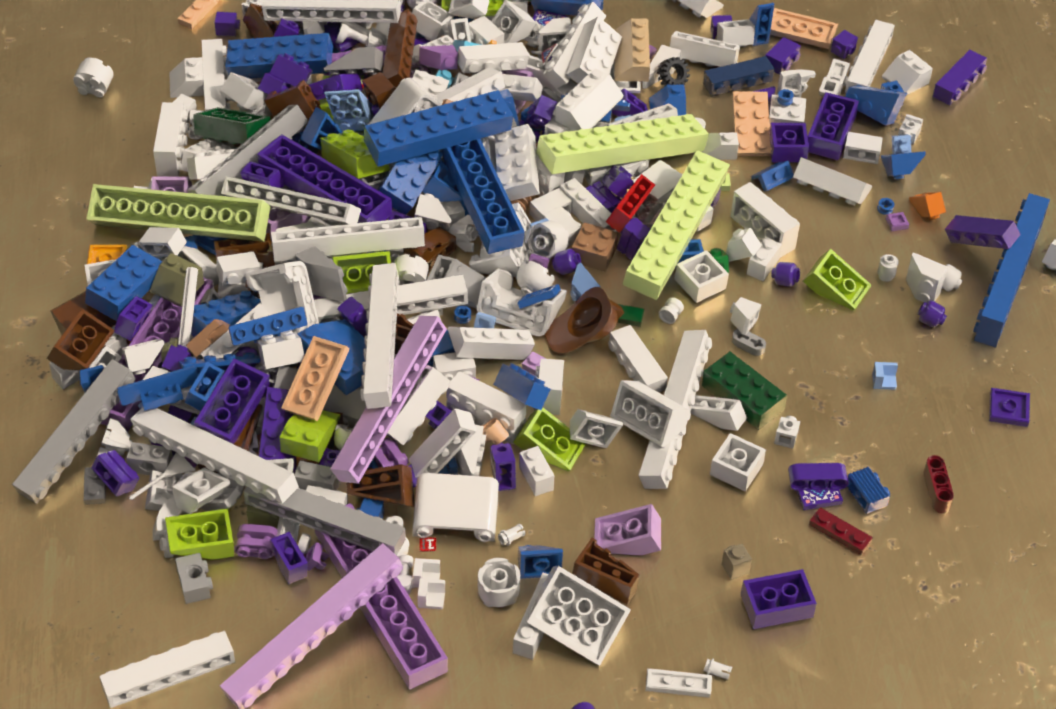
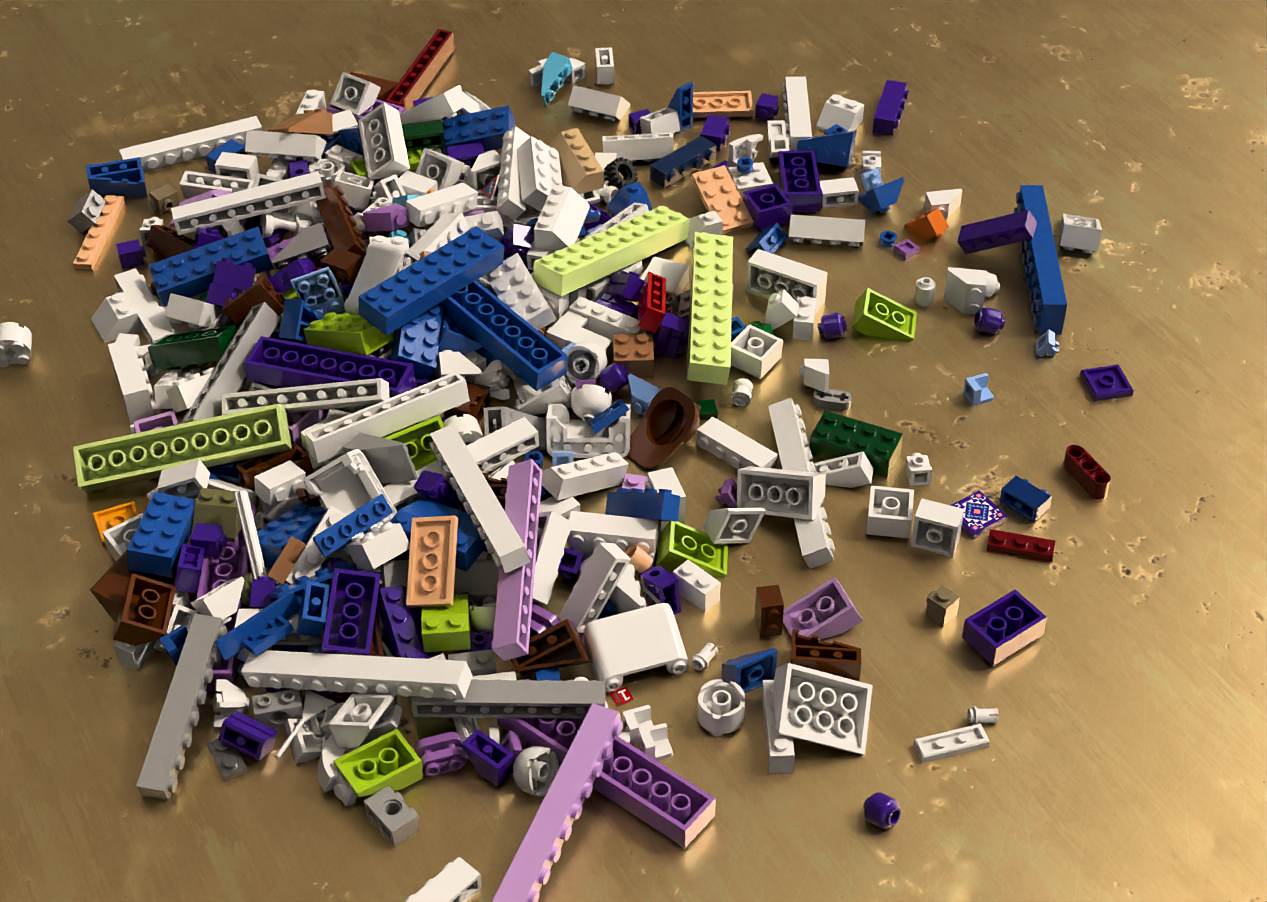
camera: 20 degrees left, 5 degrees down
dark purple brick [240,161,285,189] -> none
dark purple beam [788,463,848,490] -> none
none -> dark purple brick [190,523,227,557]
none -> dark purple brick [447,142,485,169]
none -> white cylinder [513,746,559,797]
none -> white wheel [596,183,618,204]
none -> medium lavender tile [715,478,737,508]
none -> reddish brown brick [755,585,784,637]
none -> white brick [911,499,964,557]
none -> white slope [924,189,962,218]
none -> light blue tile [1036,330,1059,357]

